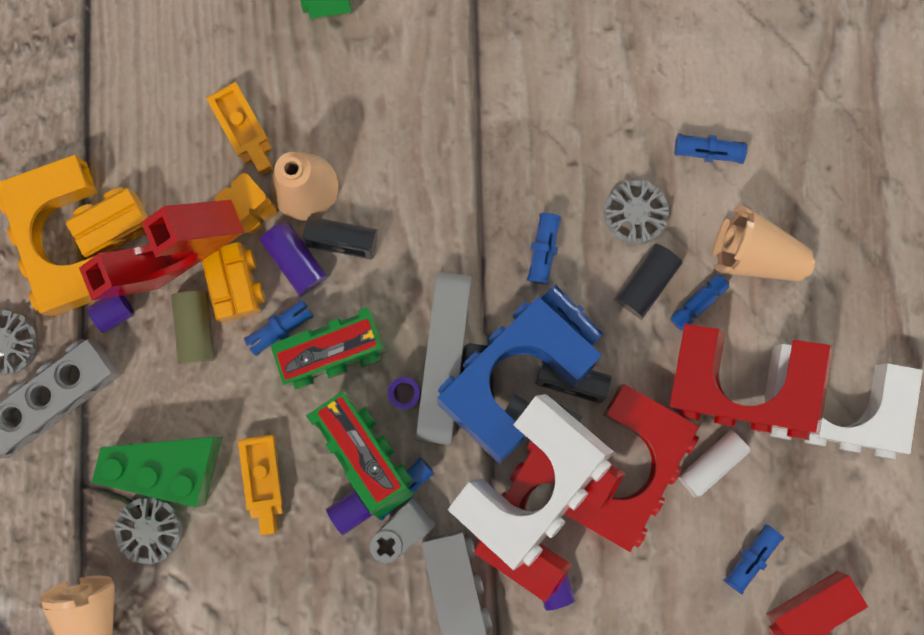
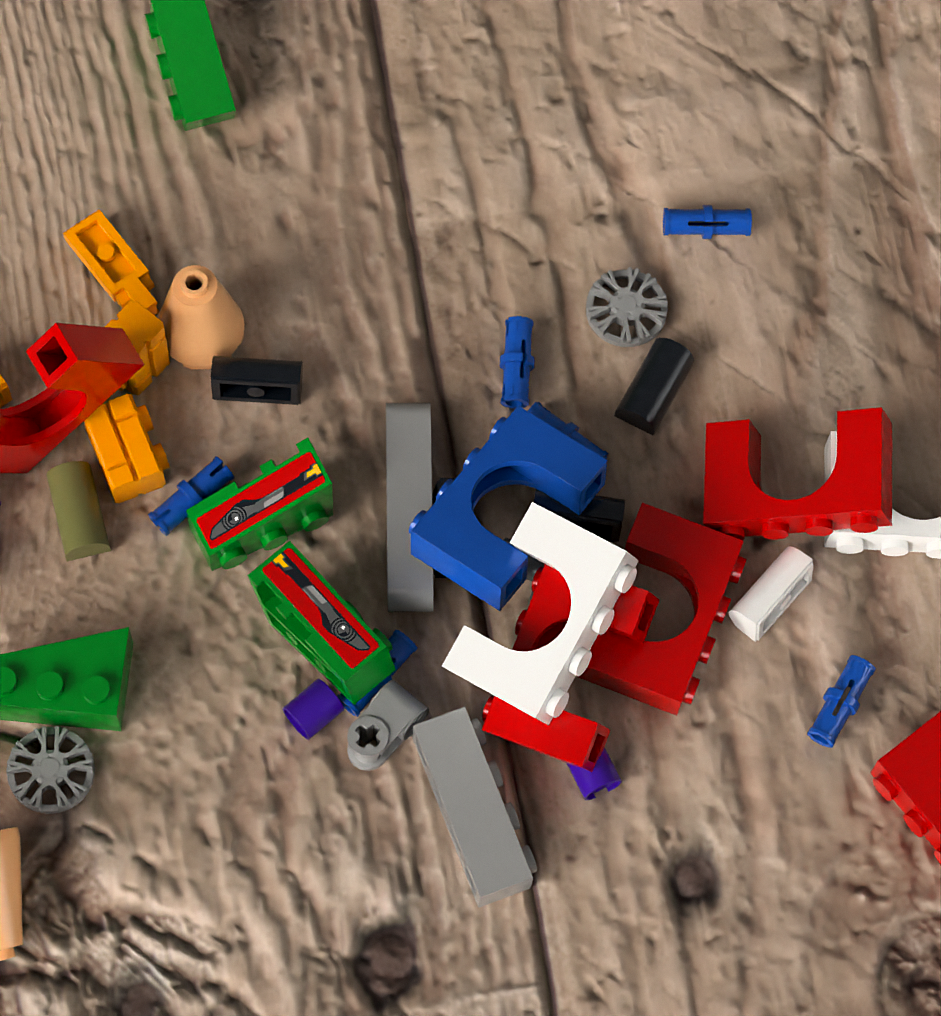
camera: 15 degrees left, 15 degrees down
light orange hinge [238,434,284,536] -> none
dark purple brick [260,221,329,297] -> none
dark purple beam [388,377,421,410] -> none
blue axle [670,274,730,331] -> none
light nougat cone [712,205,816,281] -> none

